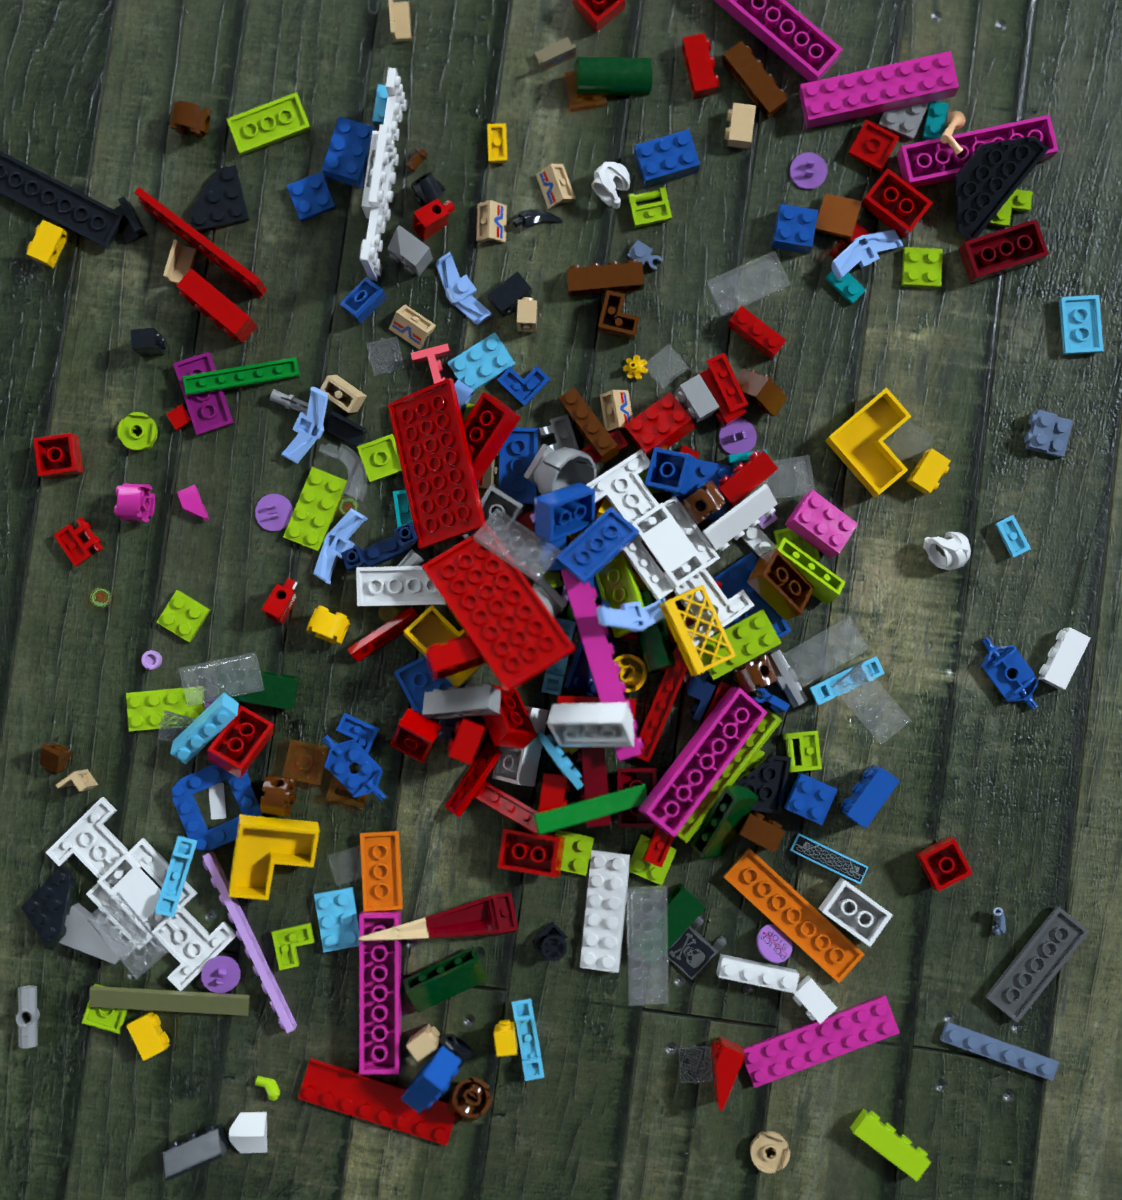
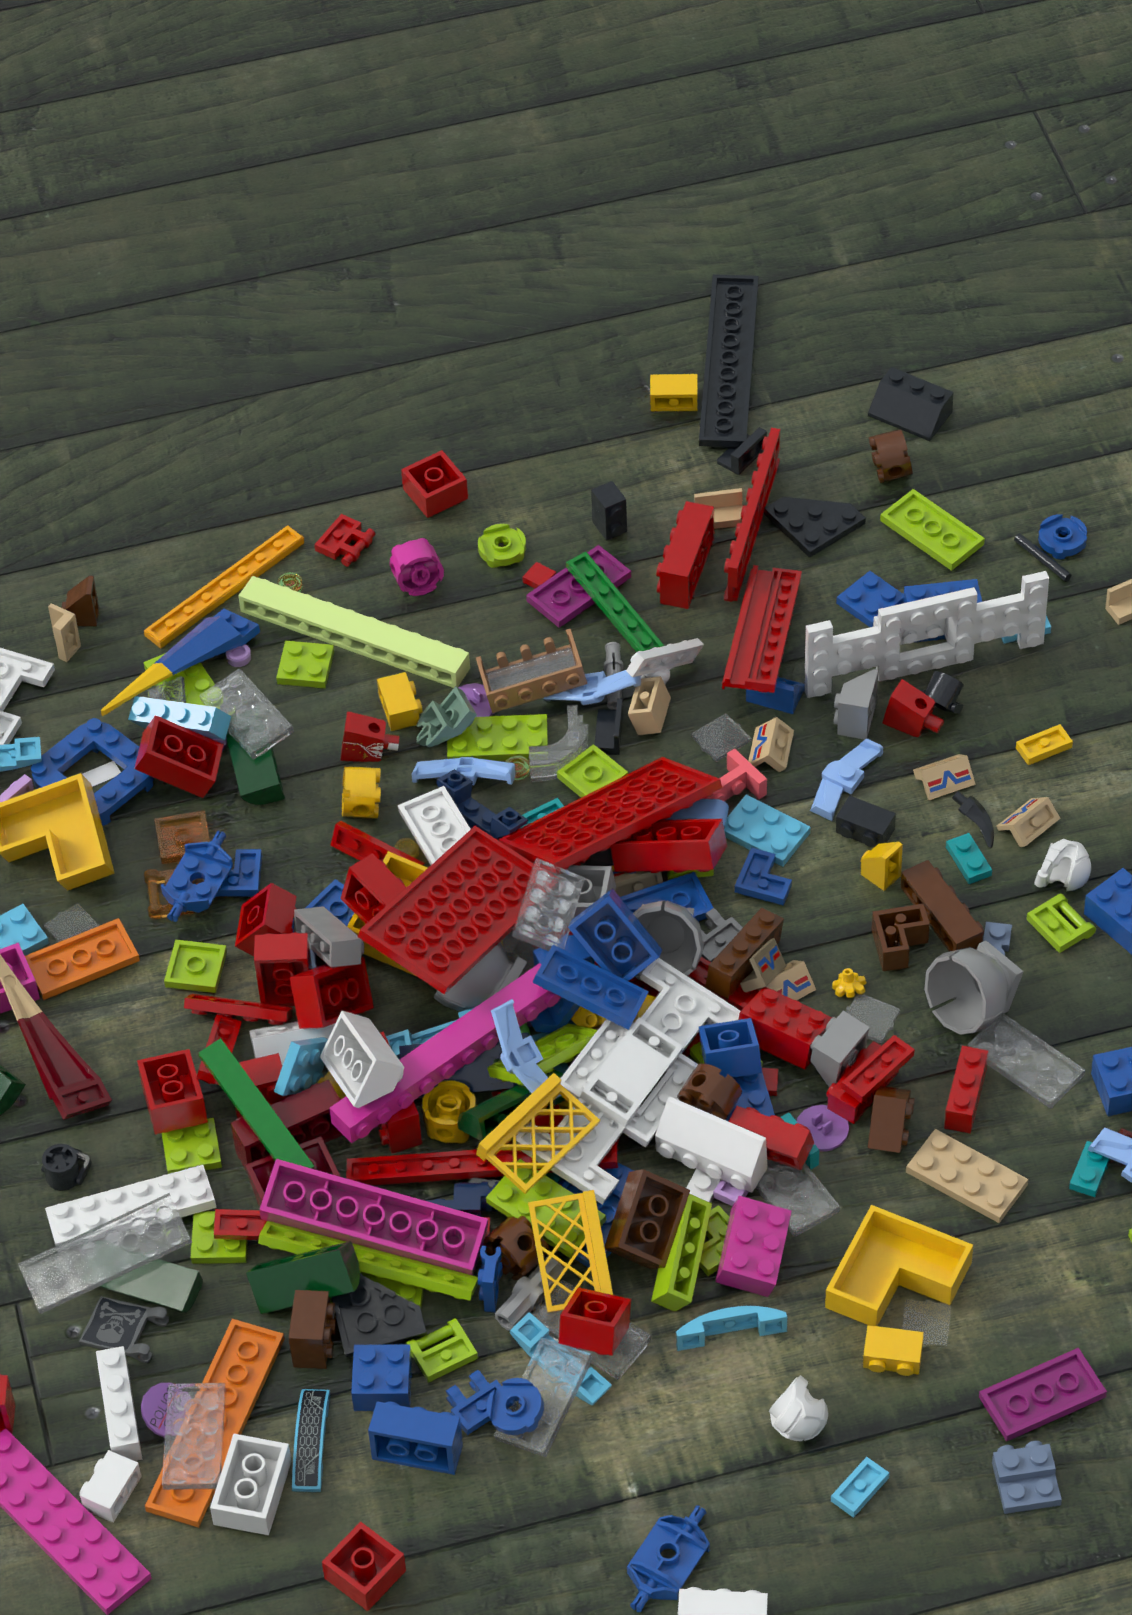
camera: 70 degrees right, 35 degrees down
dark pink slope [177,485,209,521] -> none
reddish brown brick [260,775,296,817] -> none
reddish brown pin [405,147,428,172] -> none
tan brick [517,297,538,333] -> none
none -> blue plate [101,609,260,716]
none -> light orange tile [144,525,304,649]
none -> clear plate [162,1383,226,1490]
none -> lime plate [164,940,227,993]
none -> yellowish green brick [239,576,470,688]
none -> yellow brick [377,672,423,731]
none -> sand green plate [416,686,477,747]
none -> blue plate [446,1370,511,1435]
none -> medium nougat window [476,629,587,713]
none -> blue plate [486,1378,544,1435]
none -> yellow fence [528,1190,613,1313]
none -> red brick [558,1287,631,1356]
none -> white plate [626,638,704,685]
none -> medium azure slope [676,1306,787,1351]
none -> red plate [722,565,802,693]
none -> dark tan panel [740,938,786,993]
none -> yellow slope [861,842,903,891]
none -> black slope [868,367,954,441]
none -> tan plate [906,1129,1028,1223]
none -> light grey plate [924,941,1024,1034]
none -> teal plate [946,833,992,884]
none -> magenta plate [979,1348,1107,1442]
none -> black bar [1014,533,1072,582]
none -> blue plate [1038,514,1087,560]

